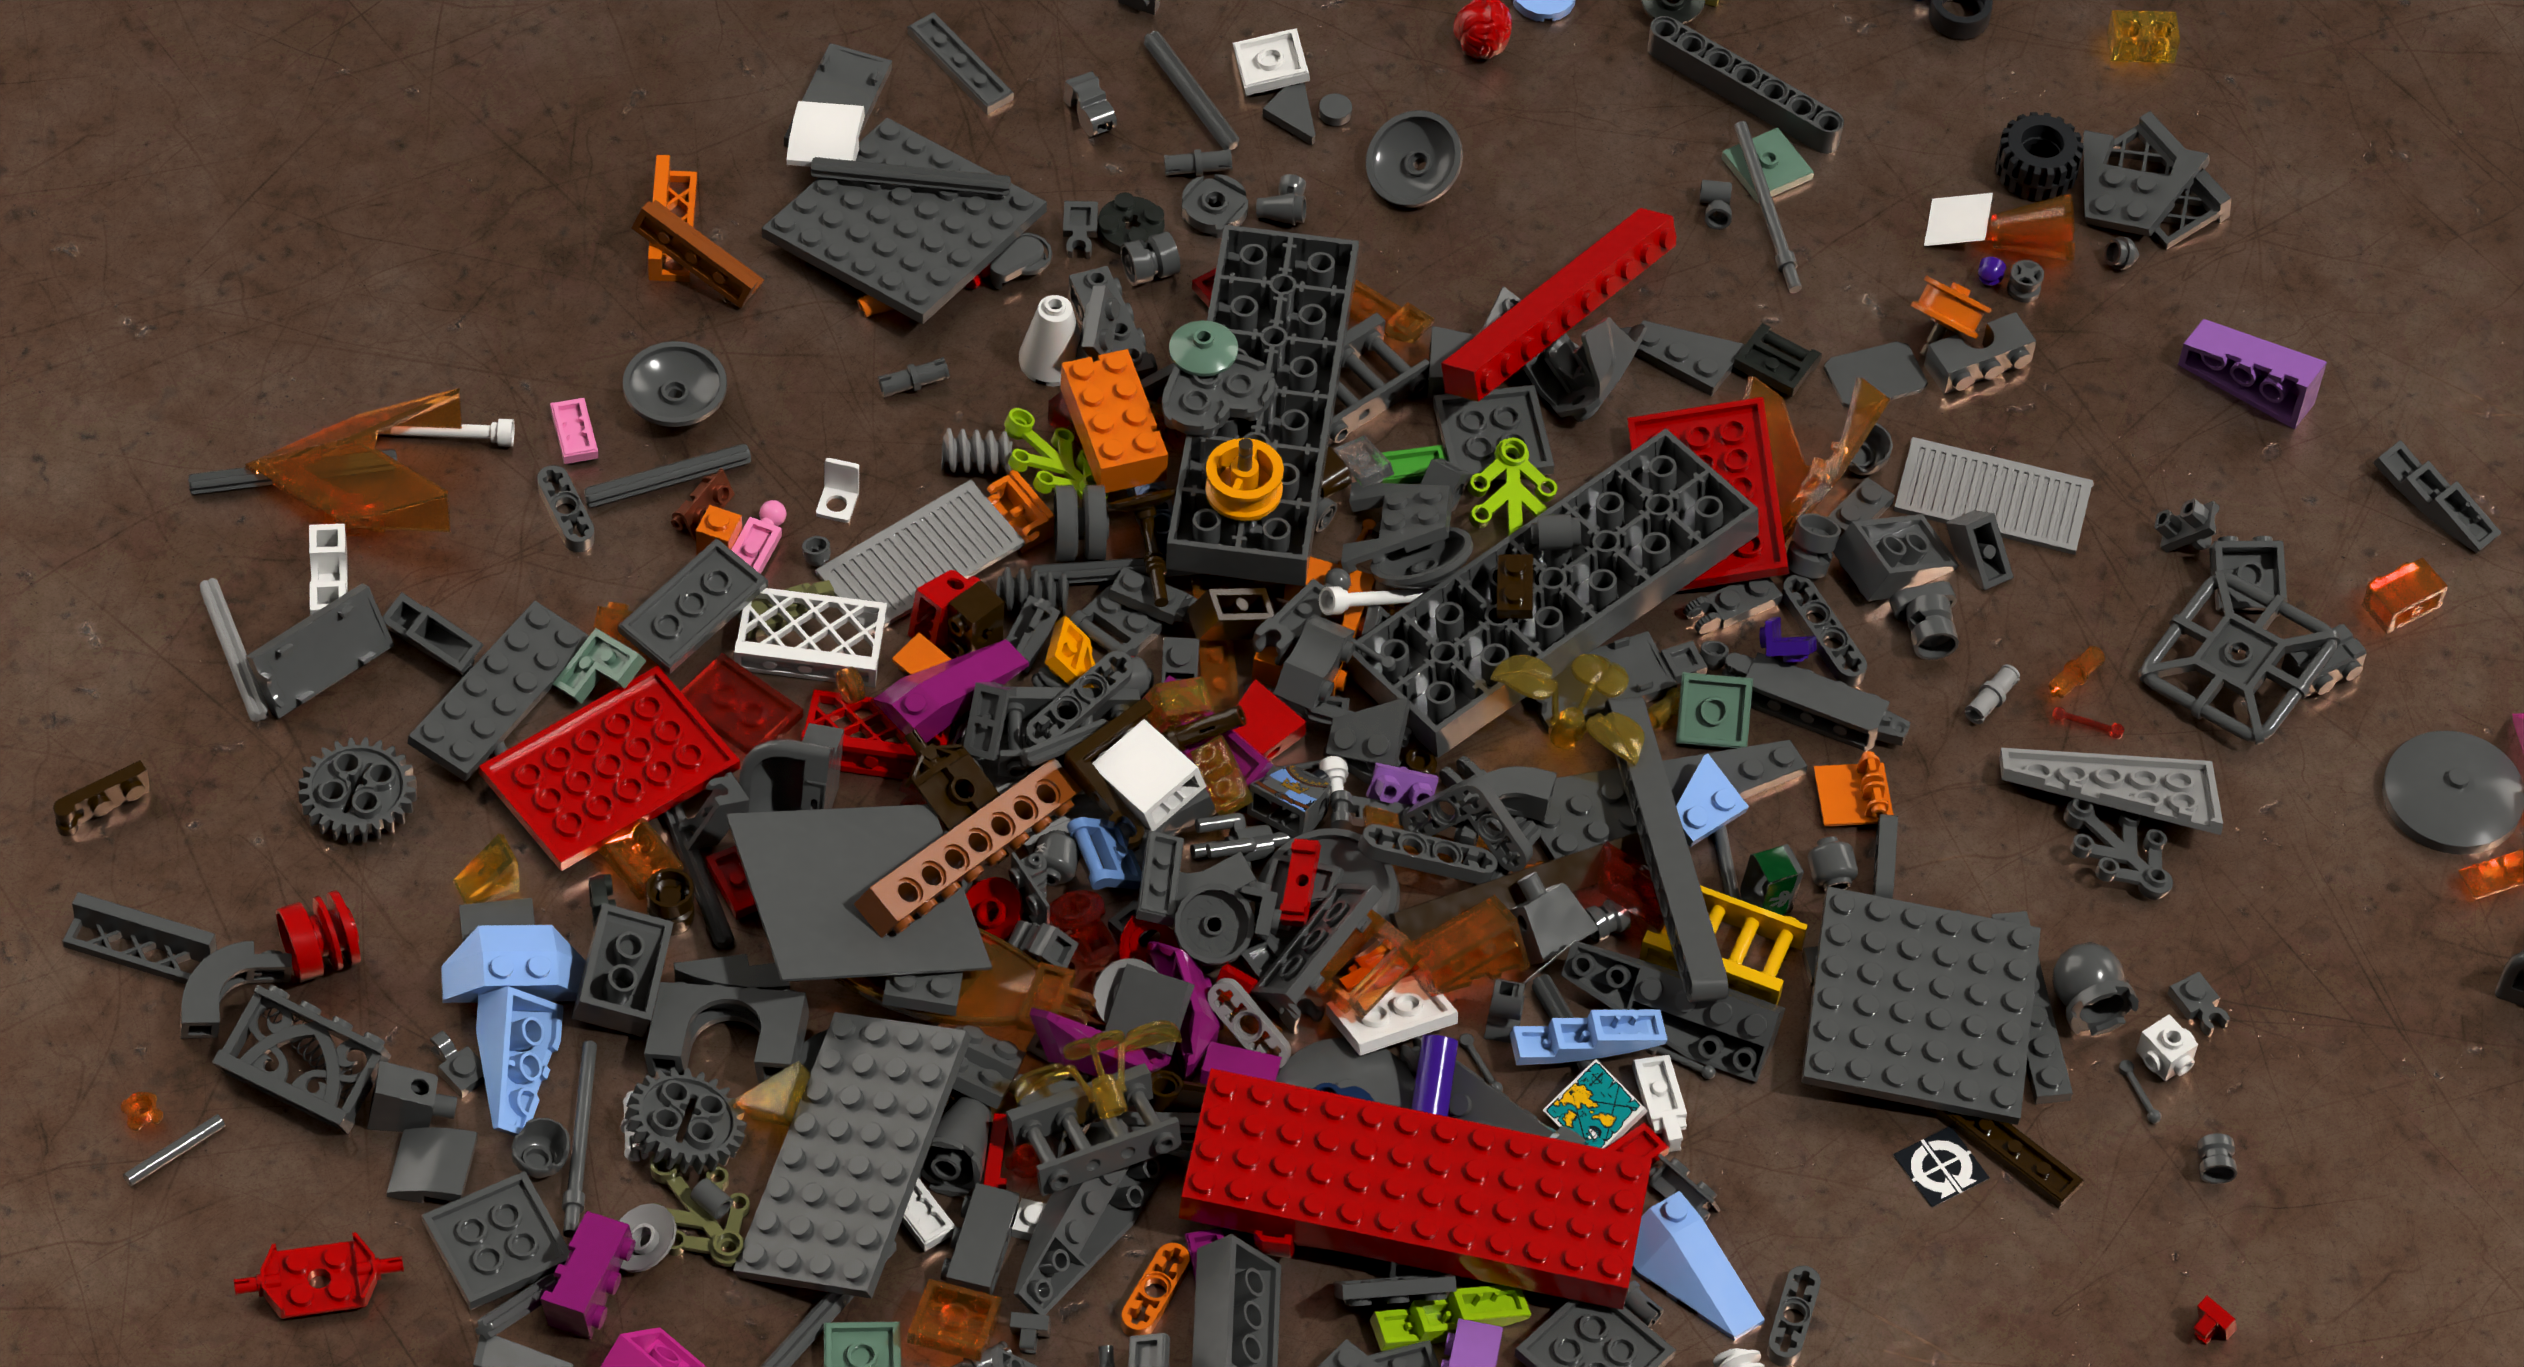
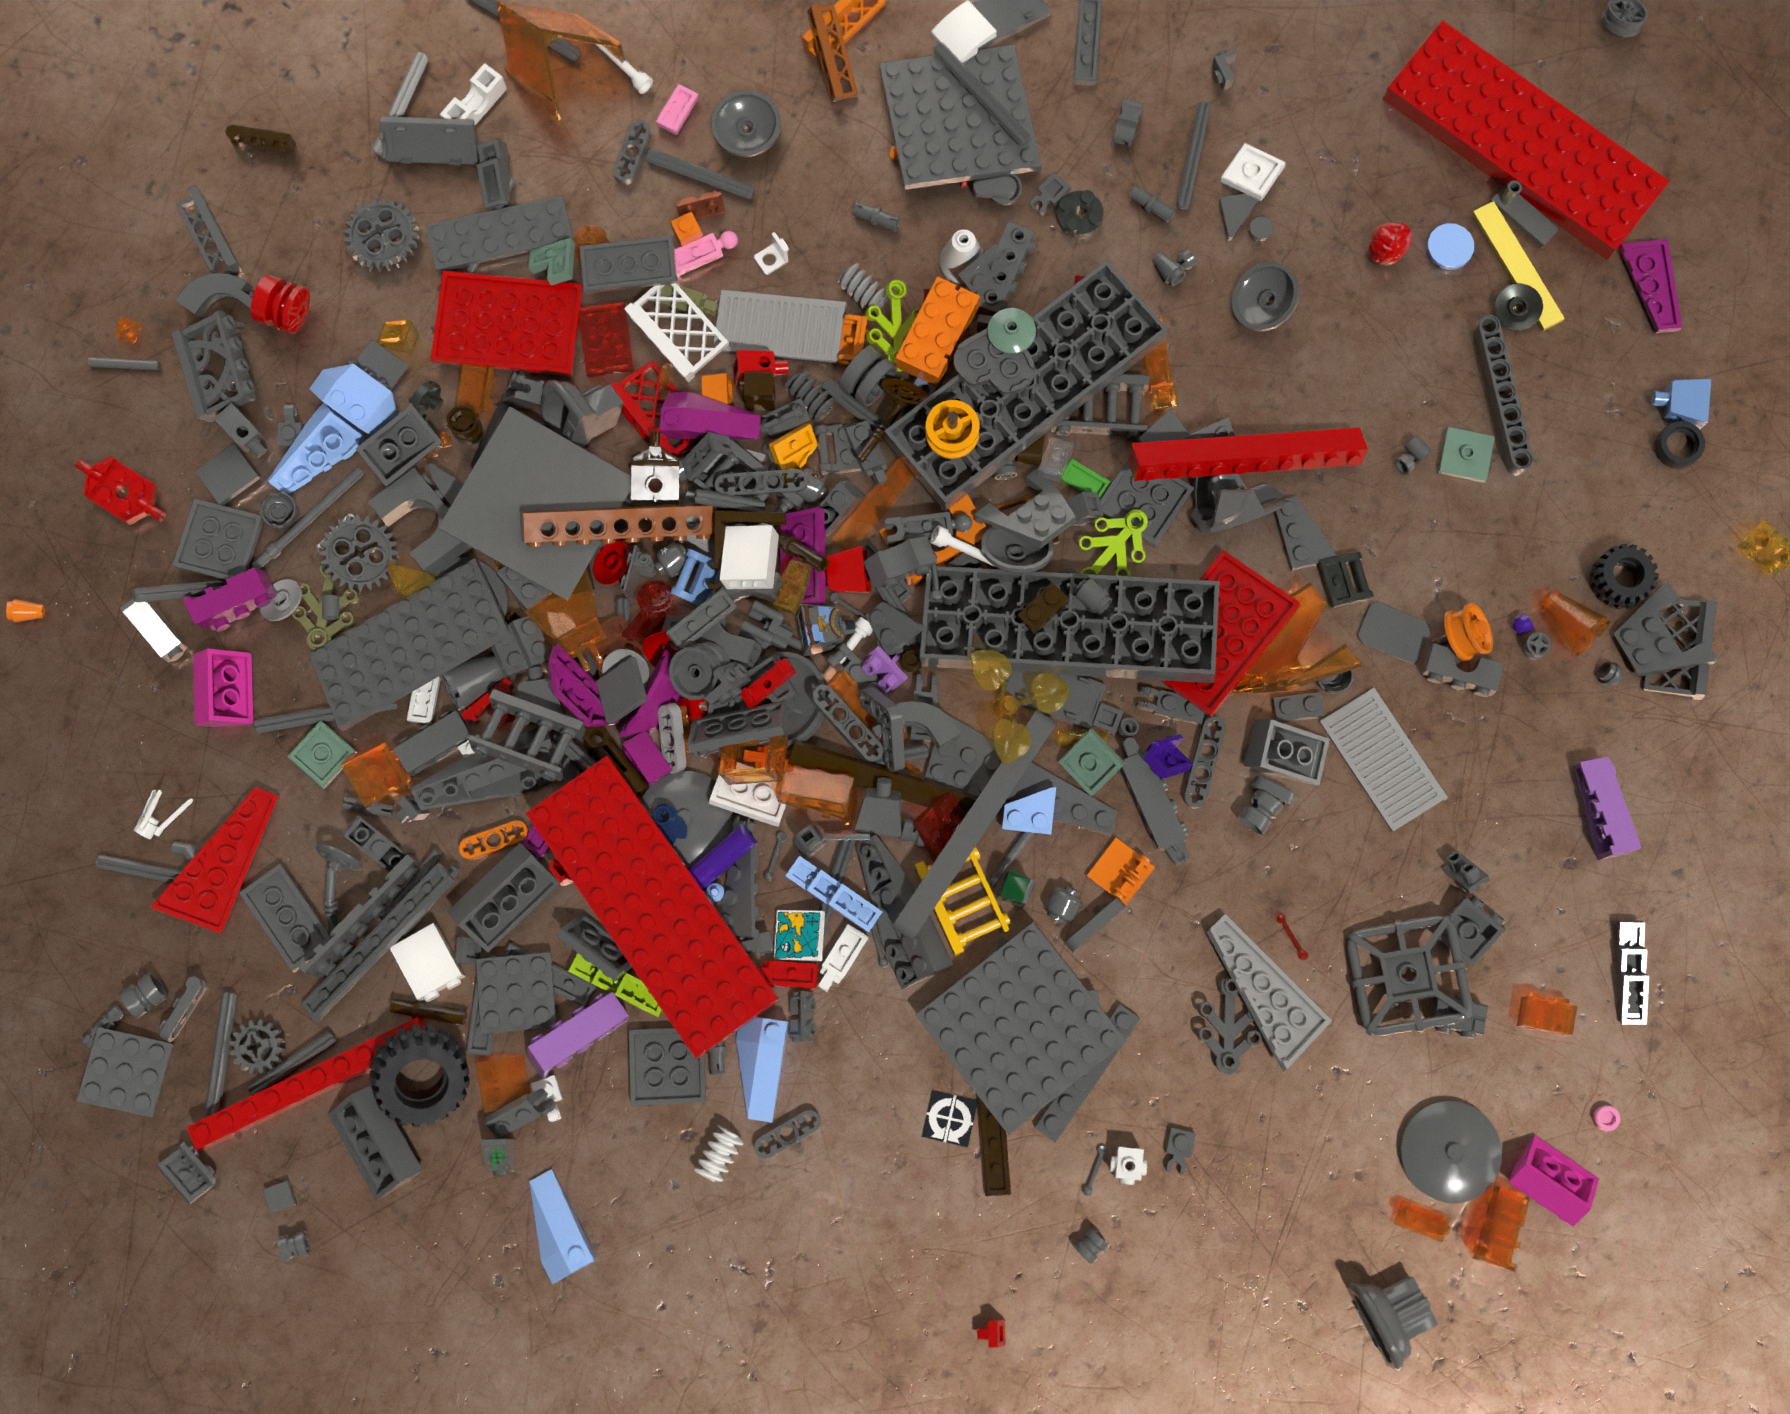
camera: 50 degrees right, 25 degrees up
dark grey hinge [802,536,831,567] -> none
dark grey leg [1005,920,1079,973] -> none
clear yellow plant [1015,1020,1182,1119] -> none
dark grey wheel [1120,231,1181,286] -> none
clear yellow slope [1142,677,1214,733] -> none
dark grey plate [1181,174,1248,238] -> none
dark brown brick [1187,588,1275,641] -> none
dark grey bar [1734,121,1802,293] -> none
dark grey wheel [1786,513,1841,579] -> none
white sticker [1924,193,1993,246] -> none
dark grey slope [1945,510,2014,590] -> none
light grey pin [1965,664,2020,724] -> none
clear orange axle [2048,646,2105,698] -> none
dark grey tile [2052,942,2139,1036] -> none

